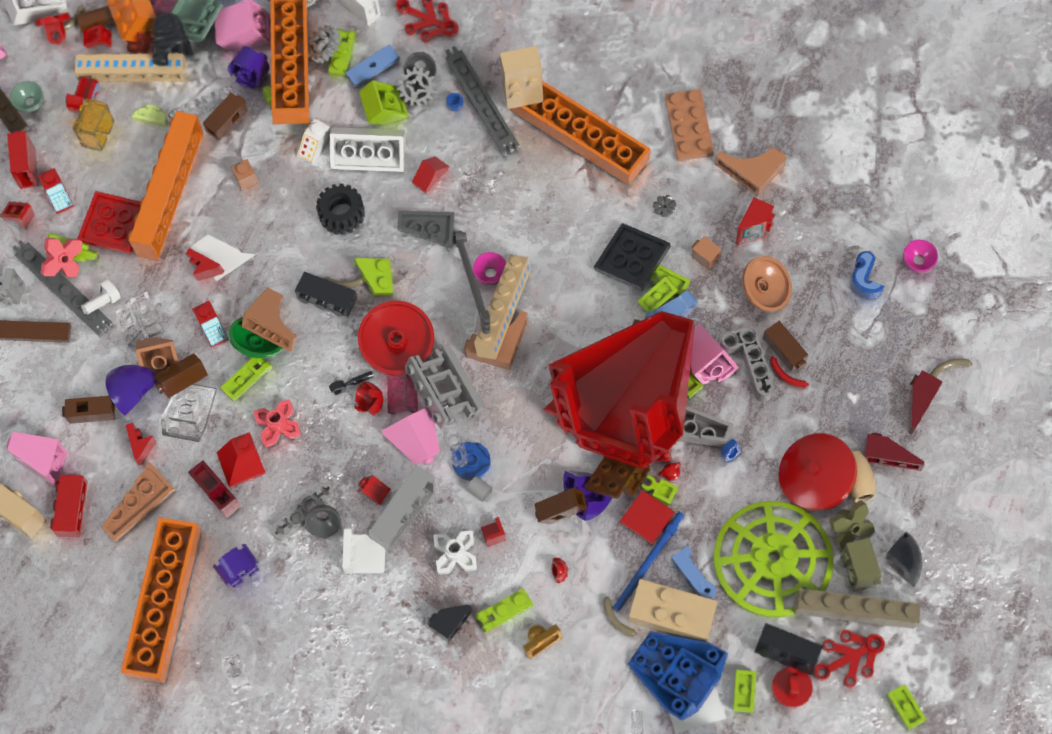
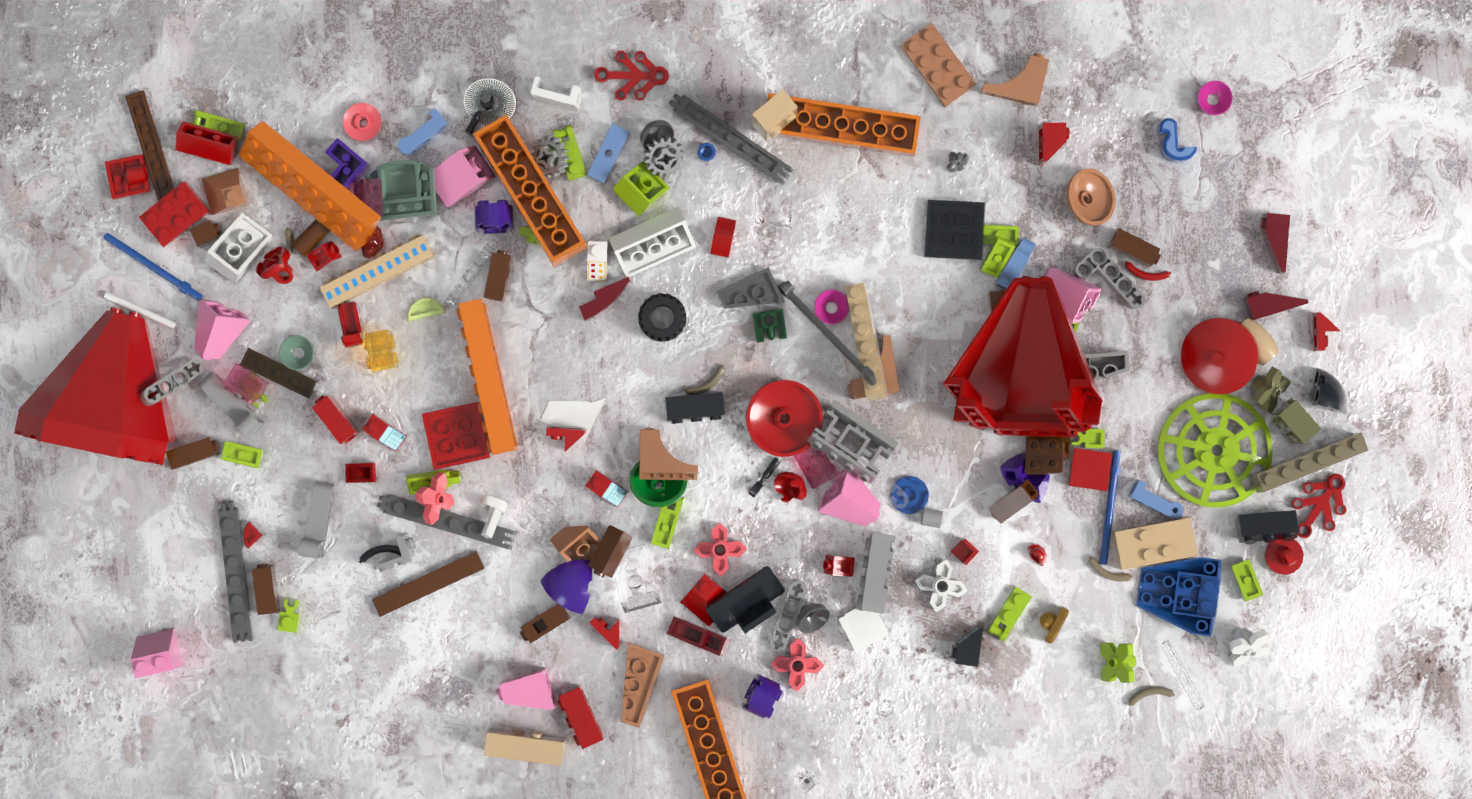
camera: 35 degrees left, 20 degrees up
black hair [151,13,193,66] -> none
nougat brick [231,159,258,191] -> none
lime wing [353,258,393,296] -> none
nougat brick [691,236,722,270] -> none
blue tile [720,438,741,461] -> none
lime plate [886,684,927,731] -> none
dark tan piece [930,358,973,378] -> none
none -> dark red slope [579,276,631,321]
none -> black bracket [705,566,785,634]
none -> dark green brick [752,308,787,343]
none -> coral plant [771,638,824,691]
none -> lime plant [1100,642,1136,683]
none -> red slope [1313,312,1340,351]

